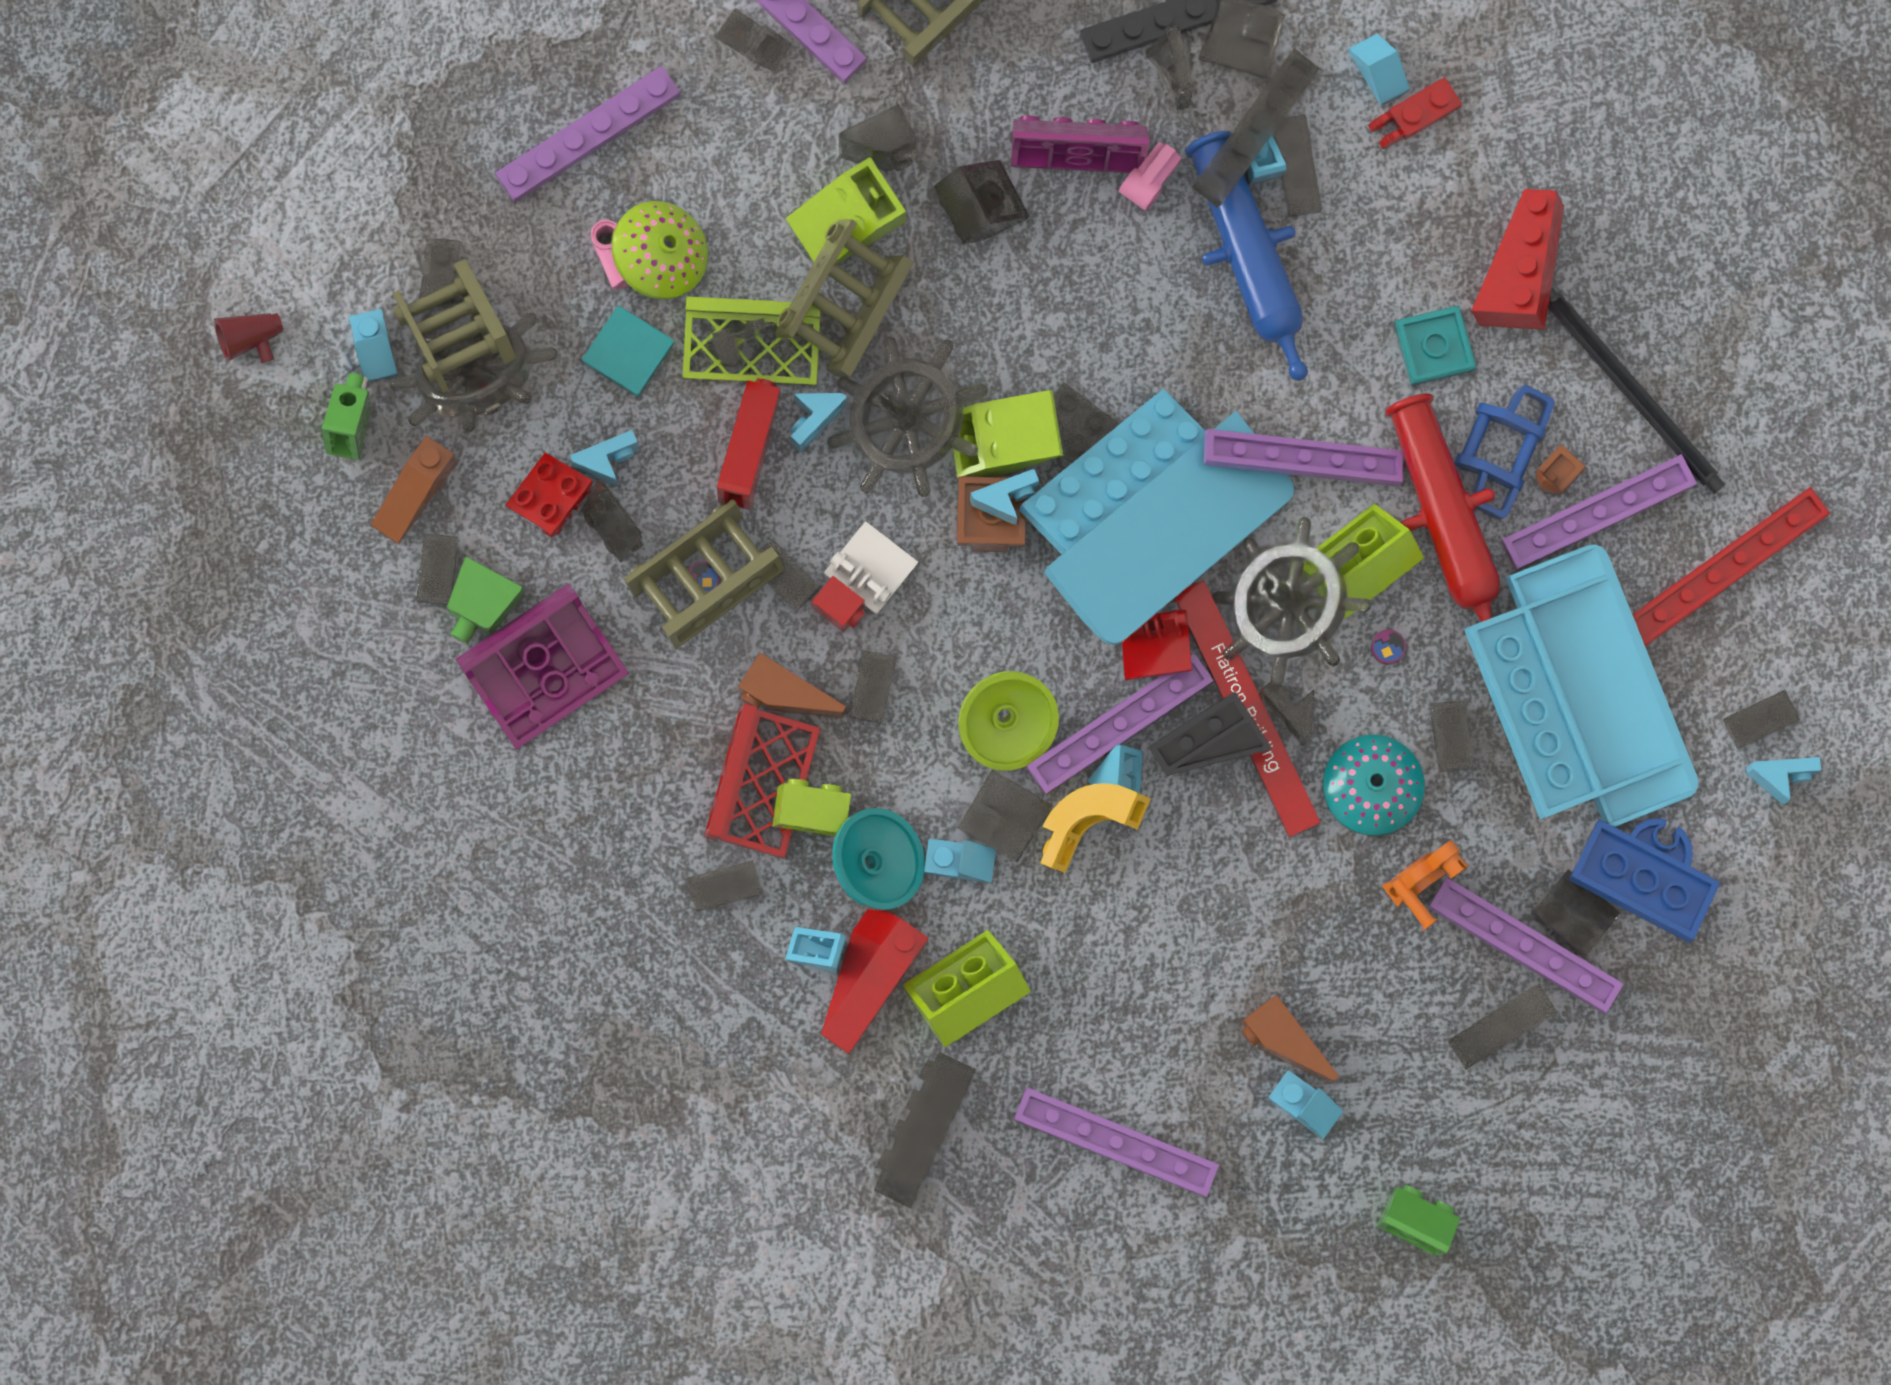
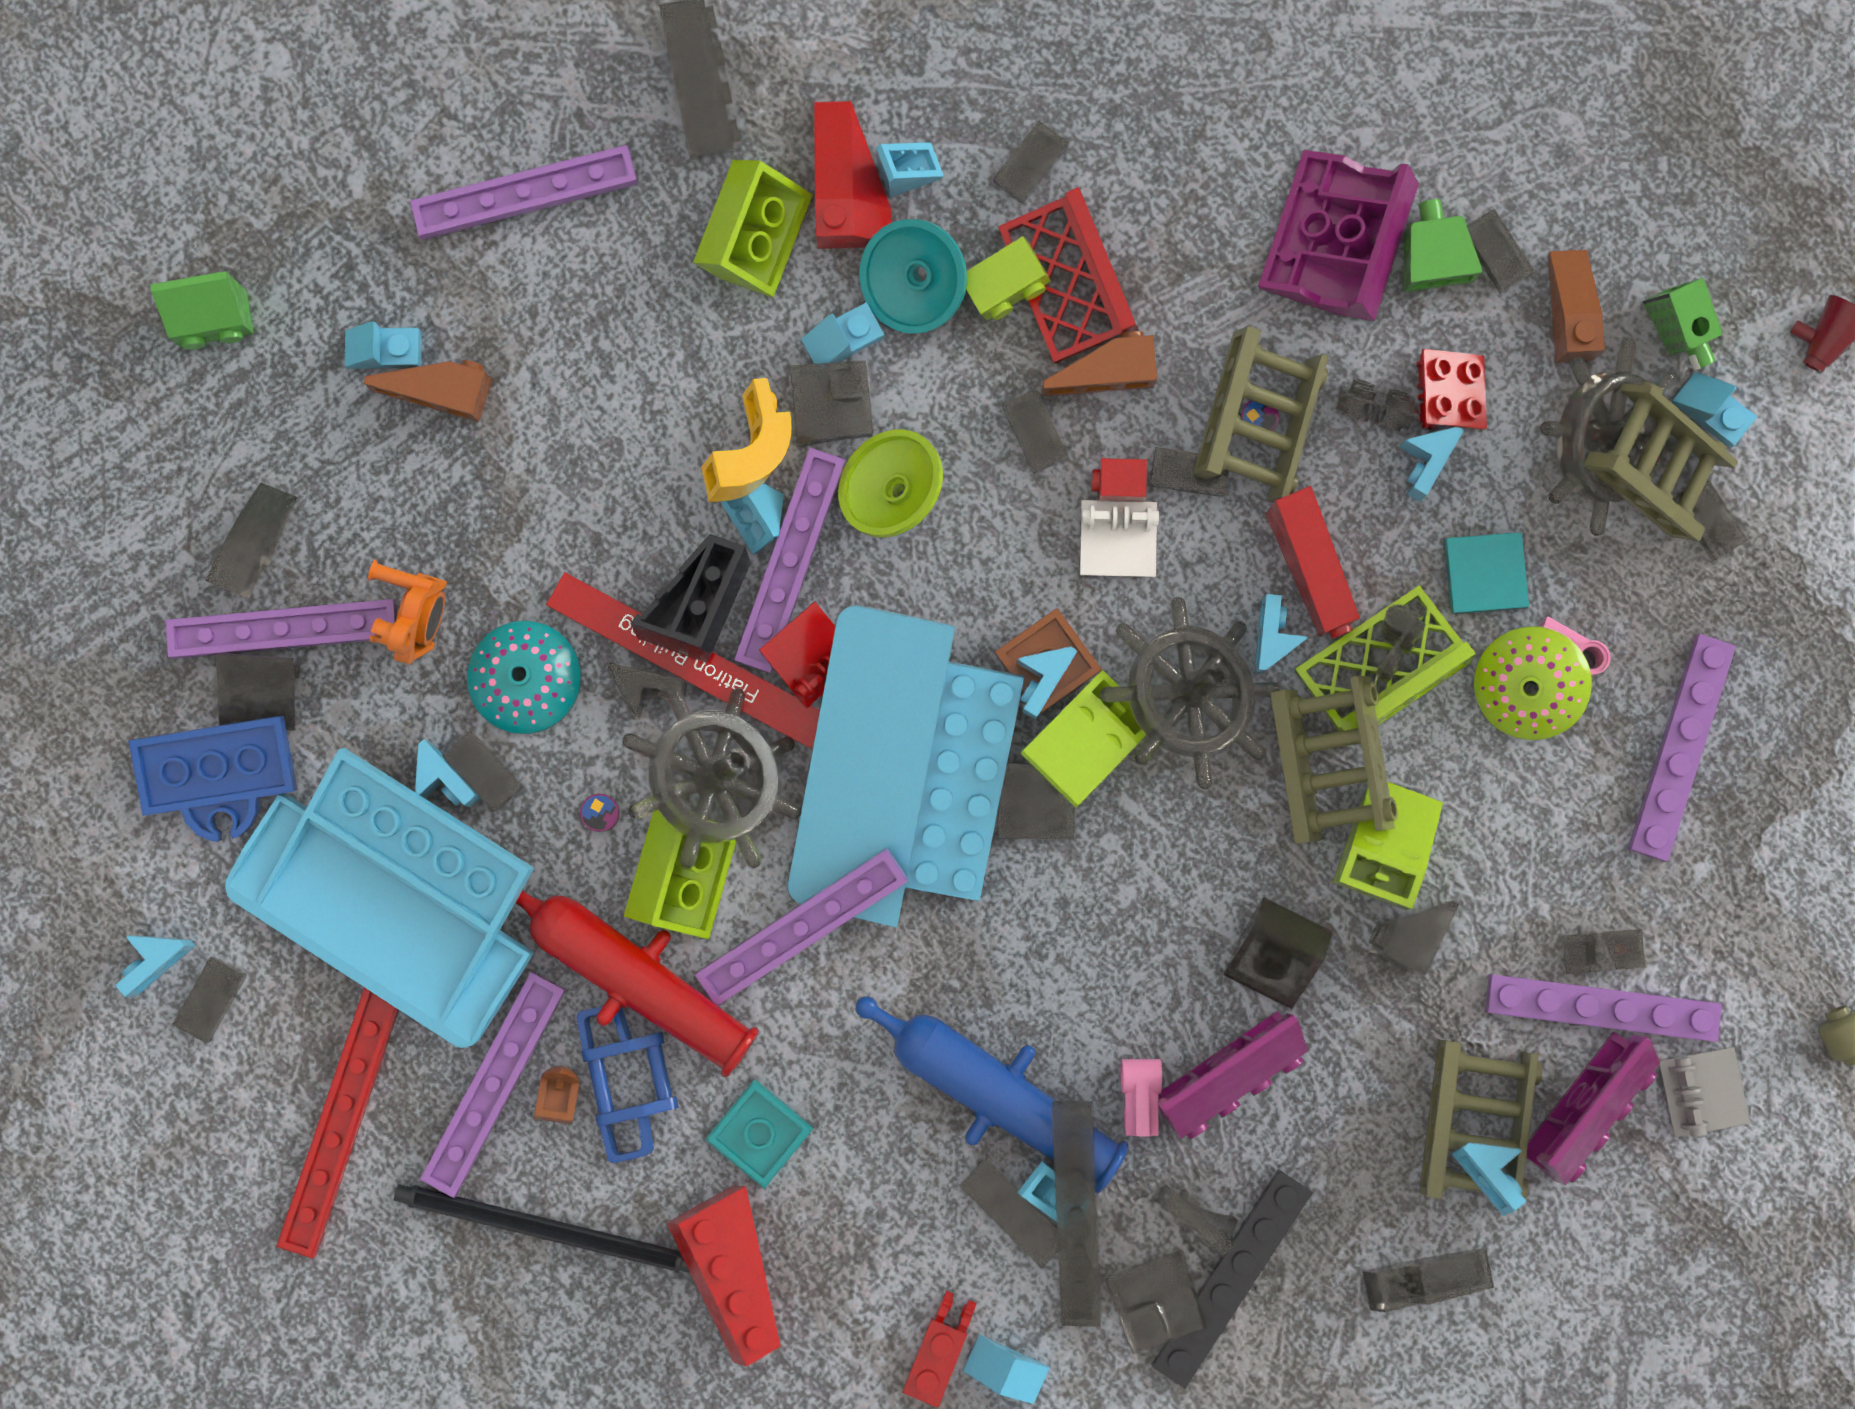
camera: 150 degrees right, 5 degrees up
none -> medium azure slope [415,739,482,807]

